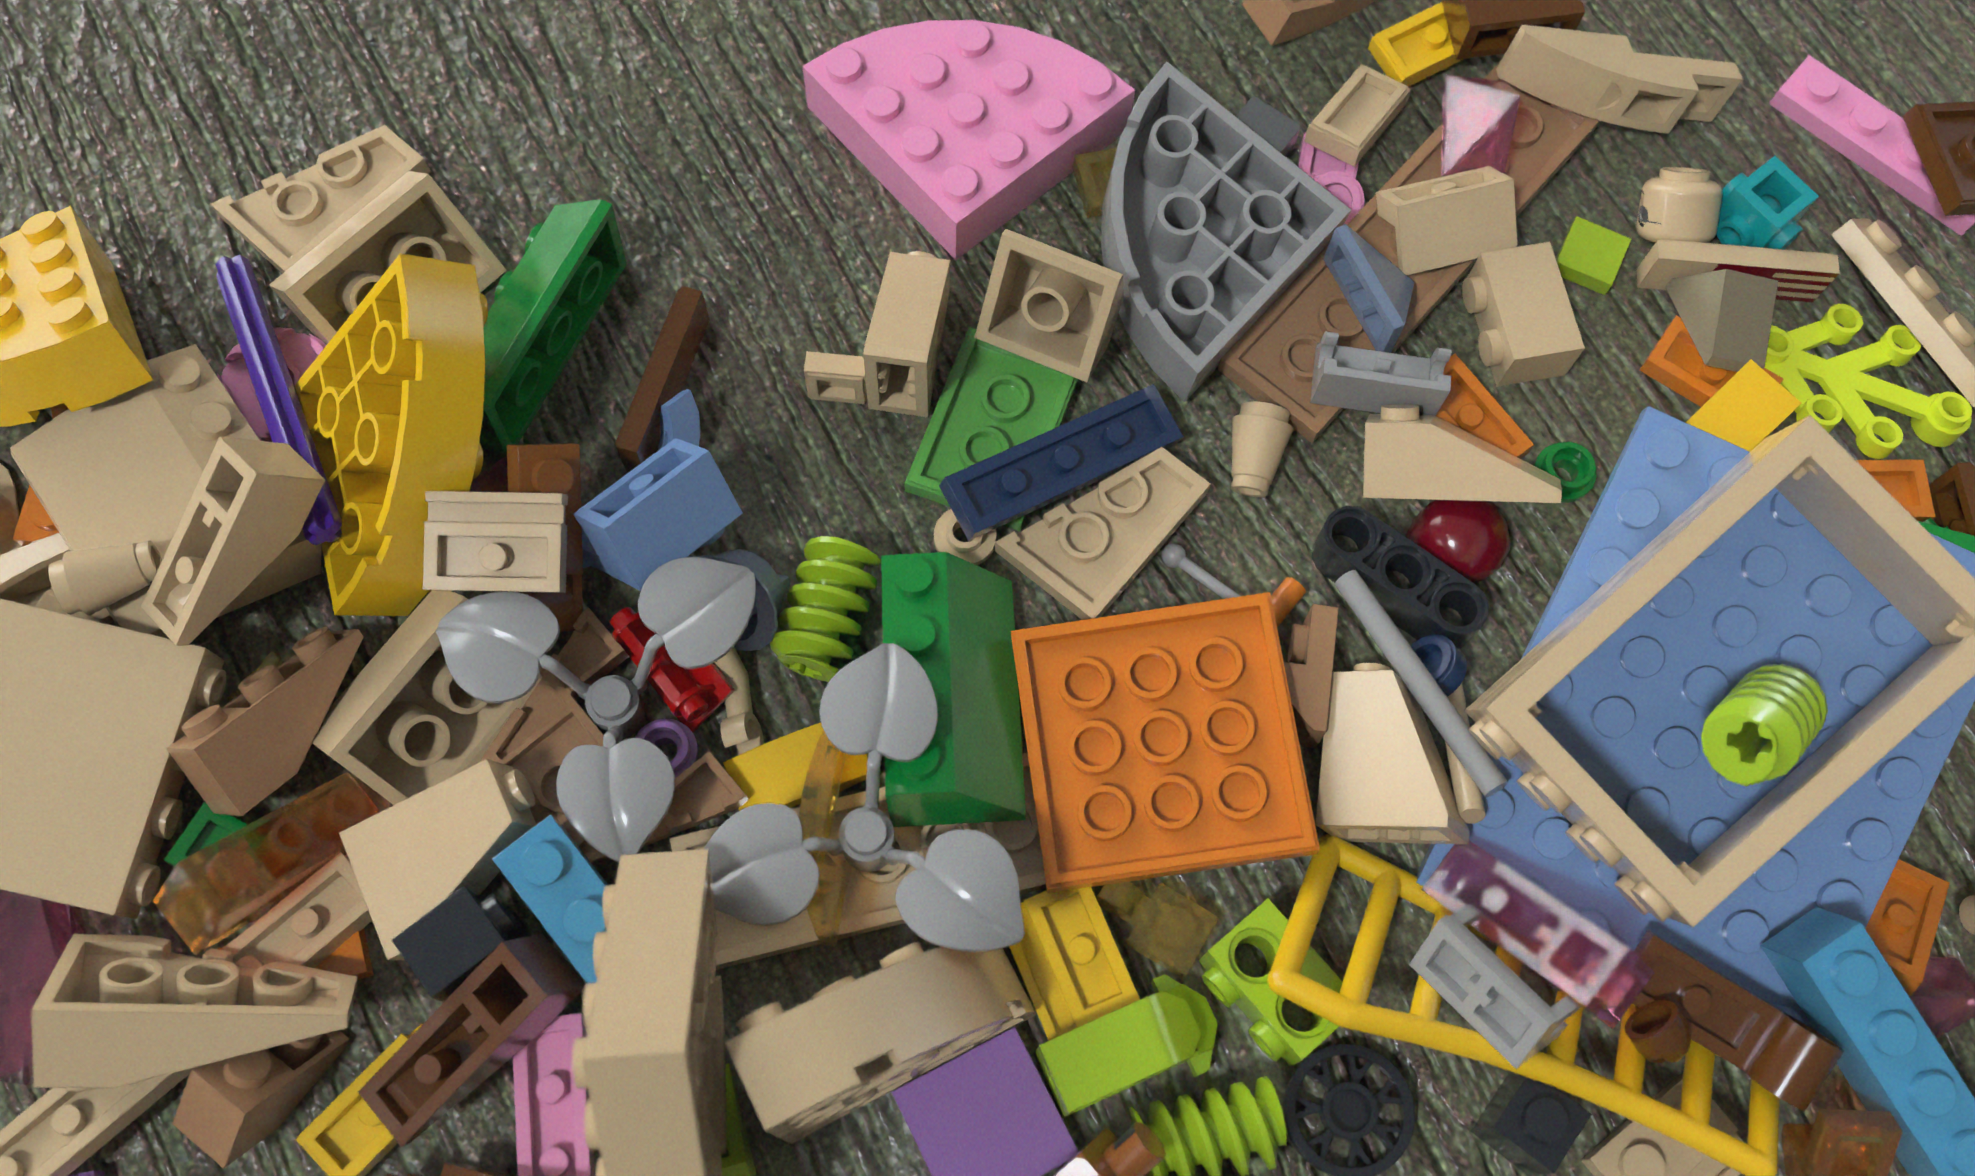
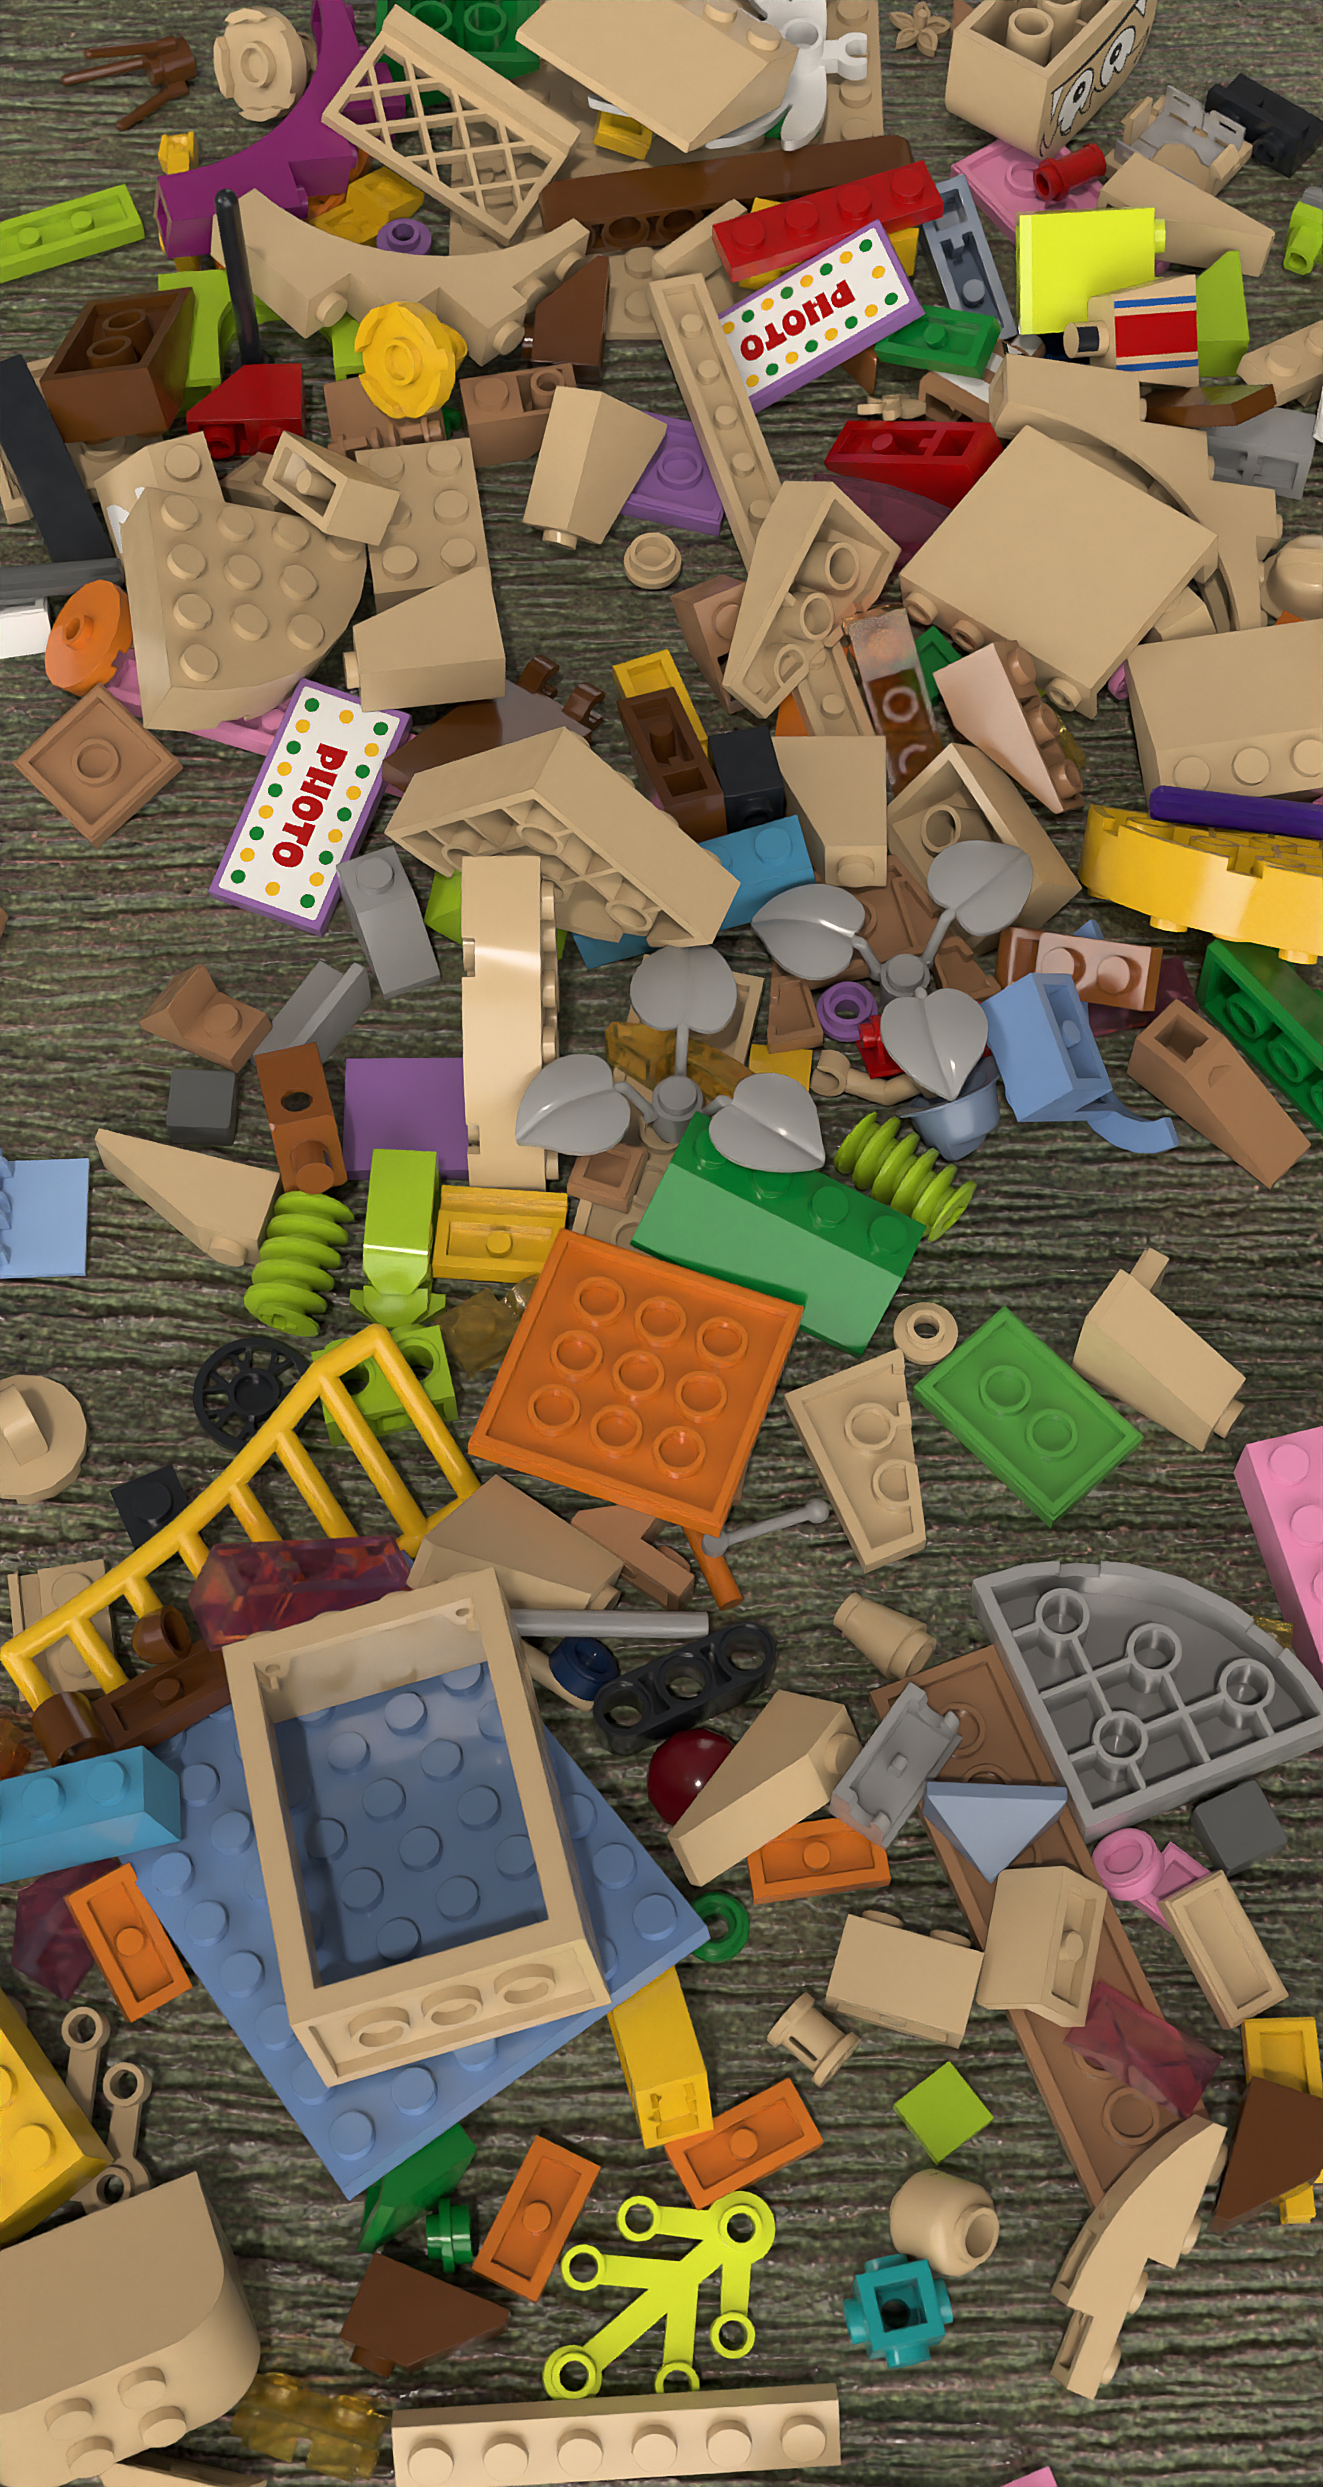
camera: 120 degrees right, 5 degrees down
tan cone [48,540,162,615] -> none
tan slope [141,436,325,646] -> none
tan plate [423,491,568,593] -> none
reddish brown tile [615,286,710,472] -> none
dark blue plate [939,384,1184,541] -> none
tan slope [974,229,1124,382] -> none
light grey hinge [1409,904,1581,1069] -> none
tan tile [1636,239,1839,303] -> none
dark tan slope [1665,269,1778,372] -> none
lime piece [1701,664,1828,787] -> none
none -> tan bush [767,1992,861,2088]
none -> medium nougat slope [1126,998,1311,1189]

